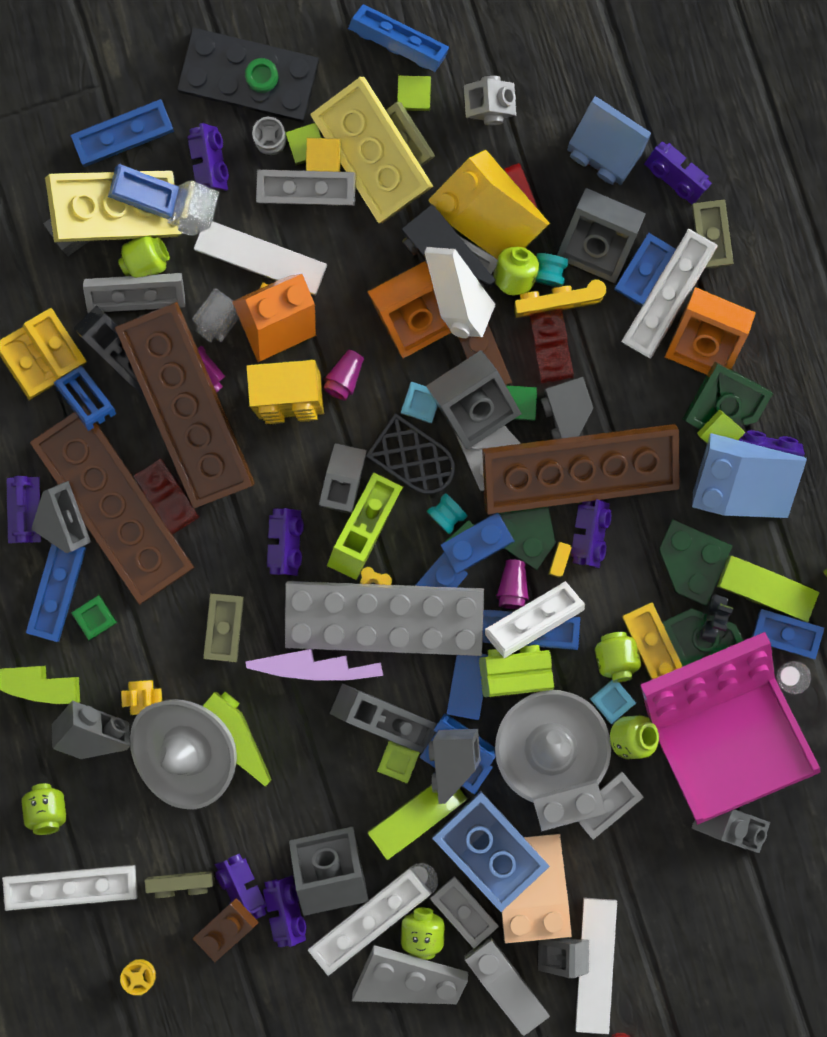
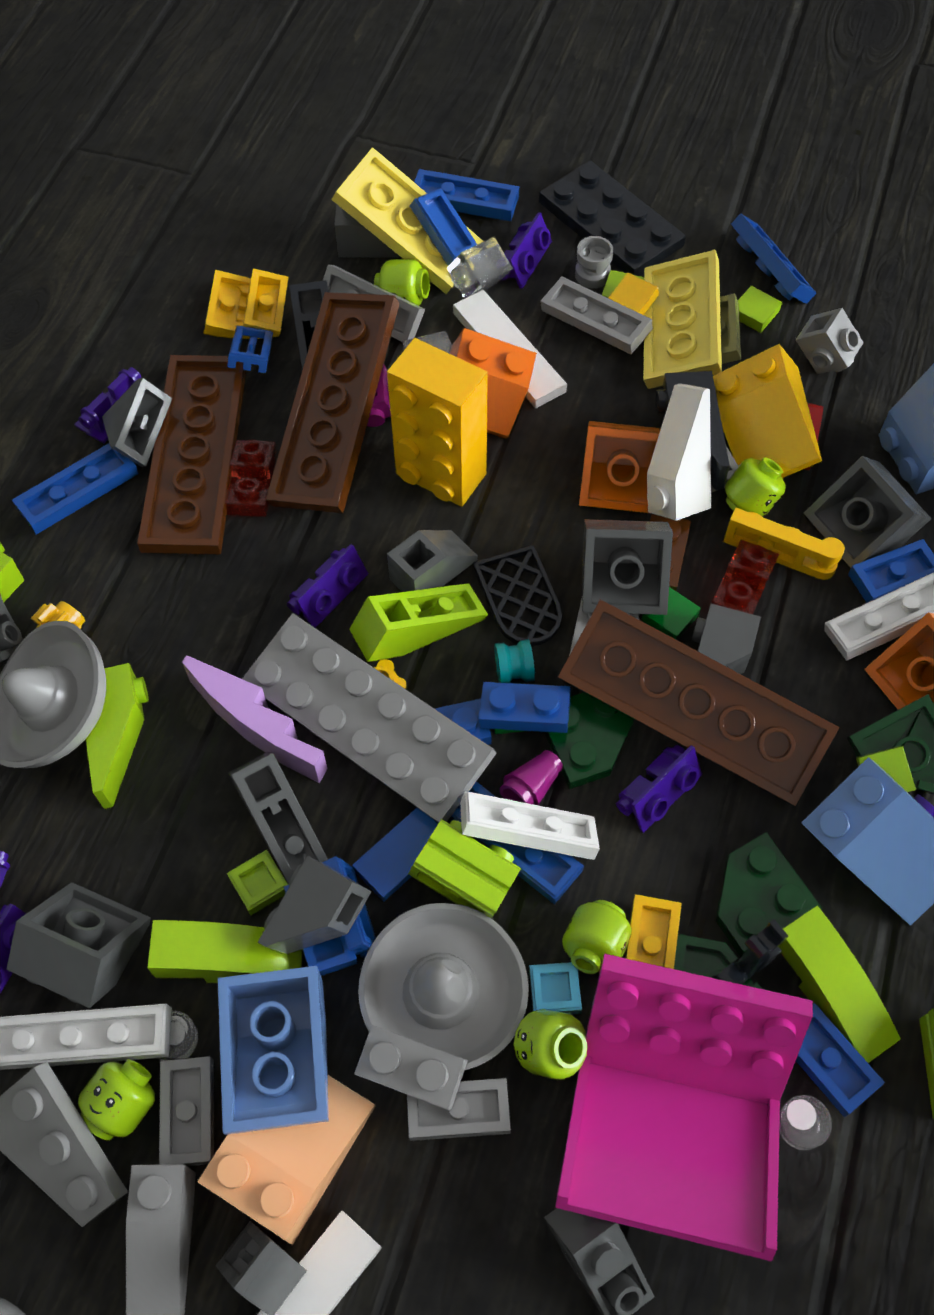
camera: 30 degrees right, 25 degrees down
green tile [71,595,117,640] -> none
olive plate [204,593,244,662] -> none
green tile [245,58,278,93] -> none
magenta cone [323,350,364,401] -> none
medium azure tile [401,382,438,424] -> none
teal wheel [535,253,568,287] -> none
yellow tile [548,542,572,578] -> none

